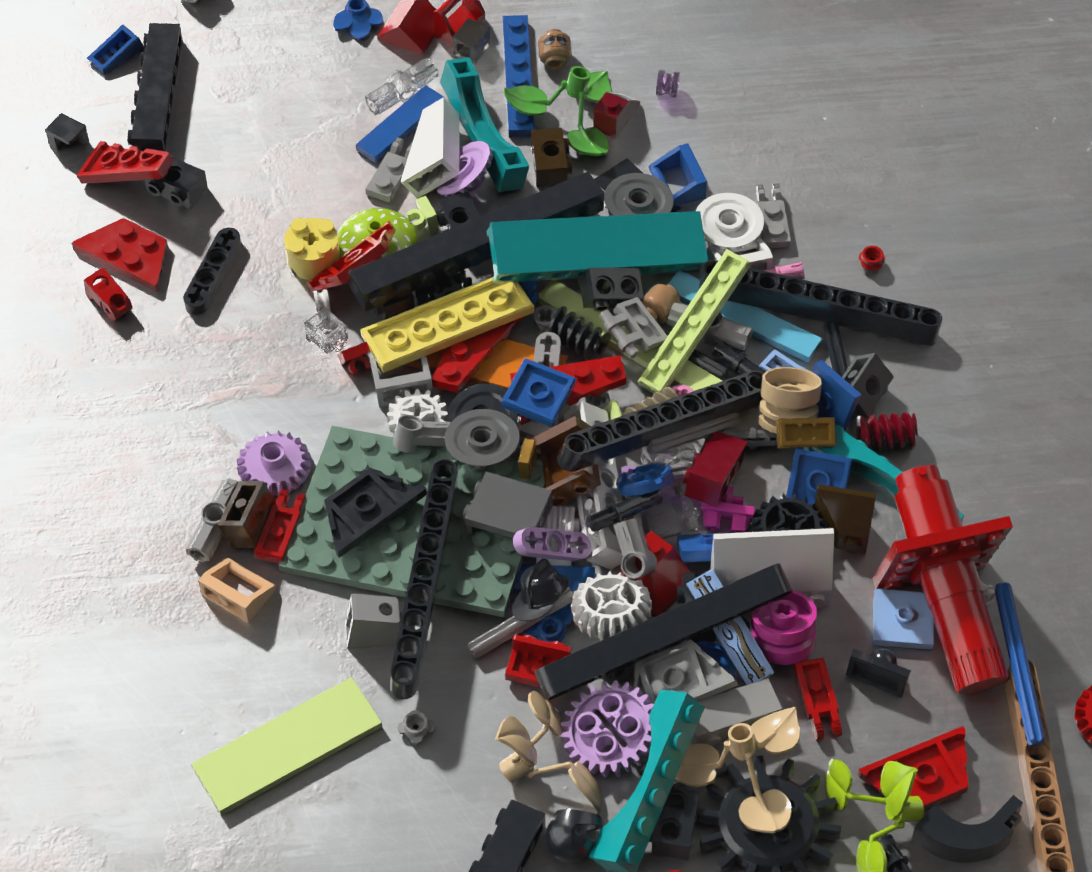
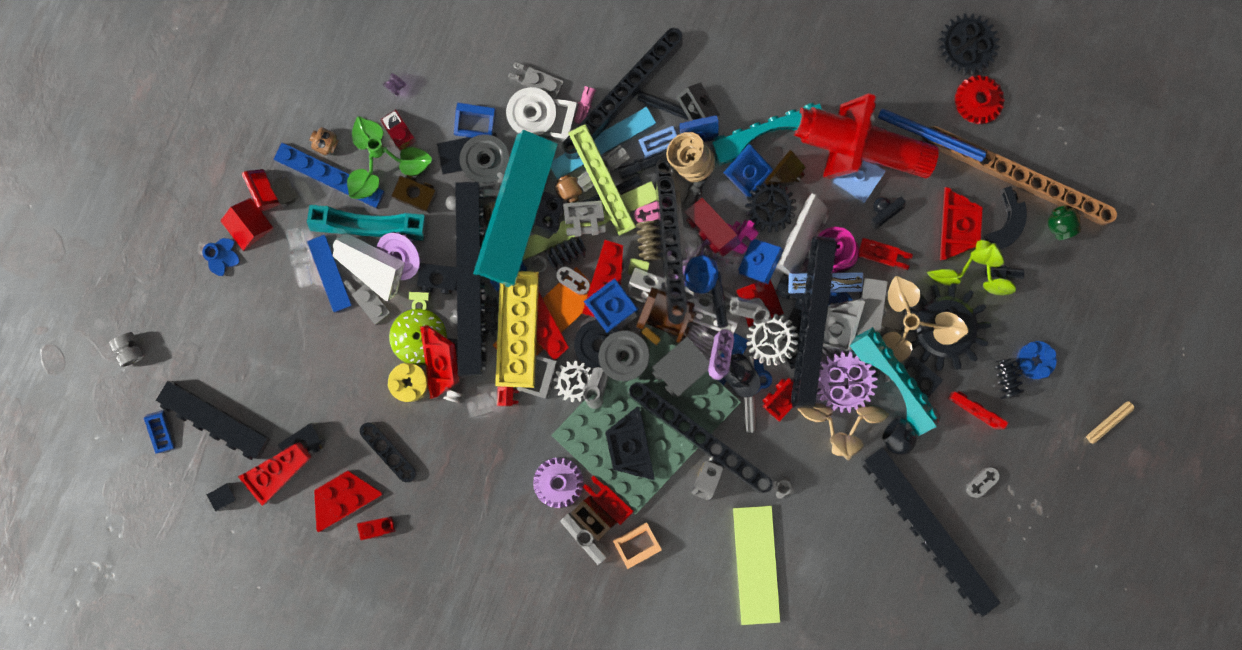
camera: 65 degrees left, 30 degrees up
pearl gold plate [776,417,836,448] -> none
dark red piece [856,412,918,450] -> none
red plate [859,246,885,271] -> none

